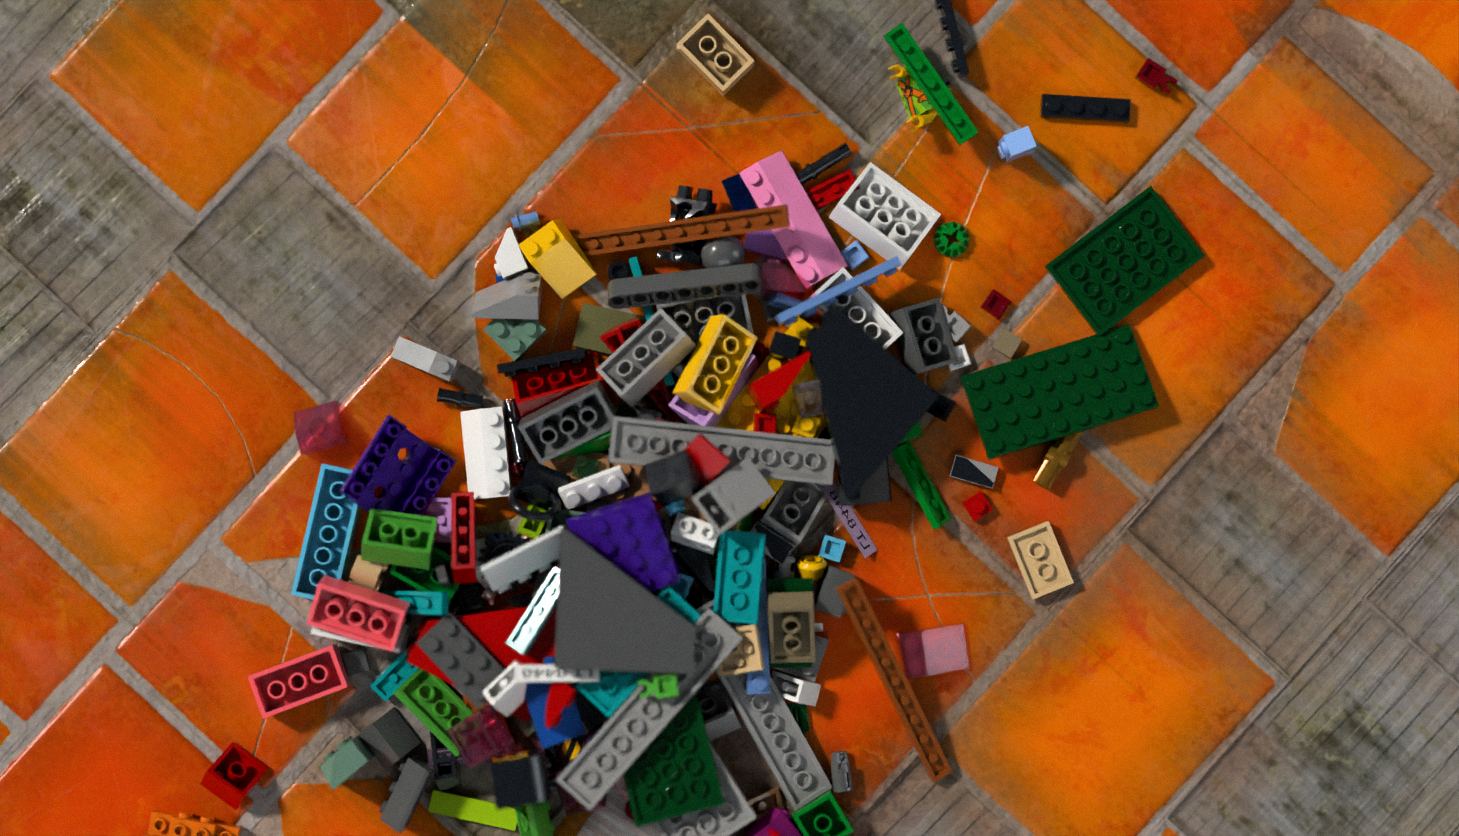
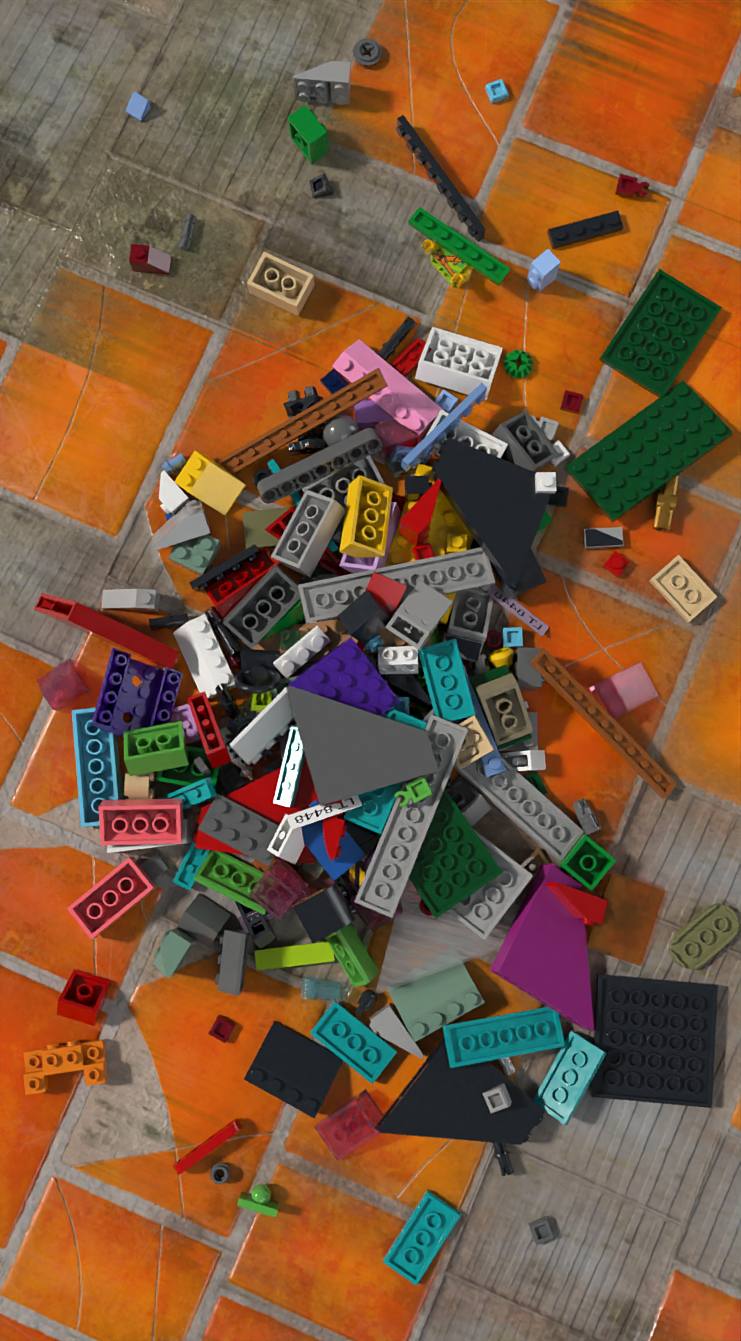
camera: 15 degrees left, 5 degrees down
clear slope [792,379,823,419] -> none
green plate [891,441,952,530] -> none
dark tan tile [991,328,1022,359] -> none
none -> red slope [34,593,179,669]
none -> black pin [215,683,241,719]
none -> dark red plate [484,630,503,649]
none -> white plate [535,472,556,493]

